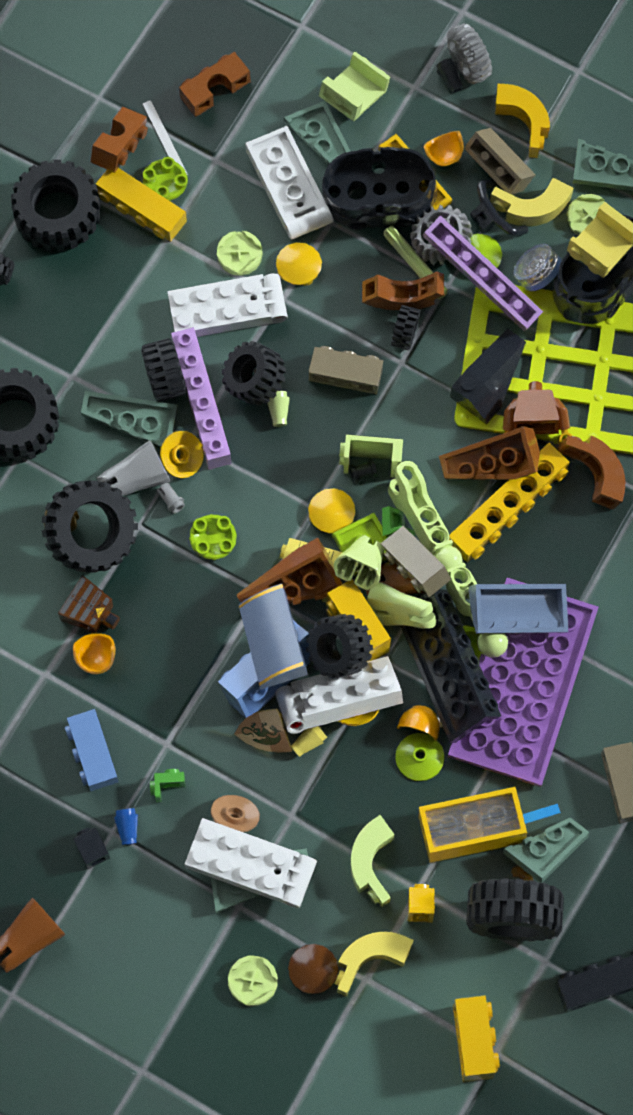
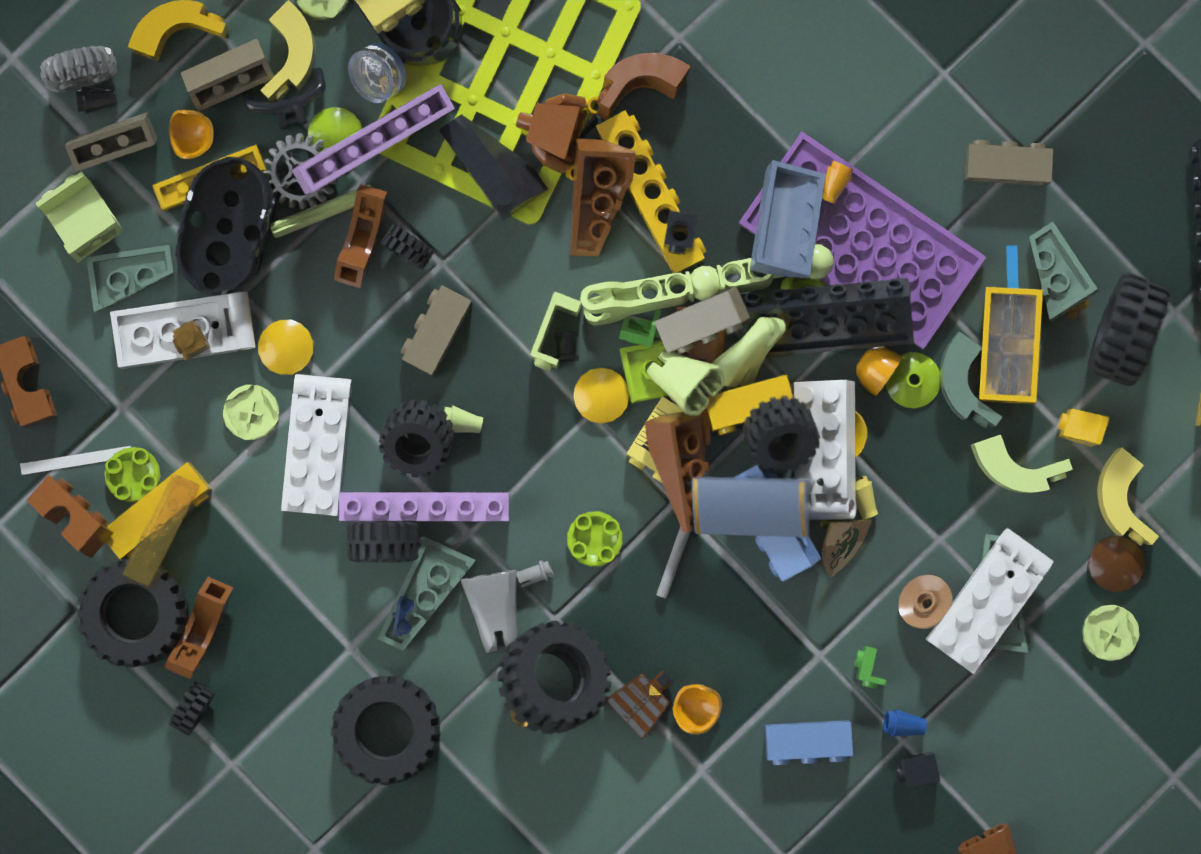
camera: 75 degrees left, 15 degrees up
yellow dish [160,431,204,478] -> none
none -> dark tan brick [65,112,157,172]
none -> clear yellow tile [123,473,199,587]
none -> dark orange arch [165,577,234,679]
none -> pearl gold brick [172,320,211,361]
none -> dark blue piece [392,596,415,636]
none -> light grey bar [656,526,690,599]
none -> black brick [664,211,698,255]
none -> light orange cone [822,160,854,204]
none -> sand green arch [939,332,1002,428]

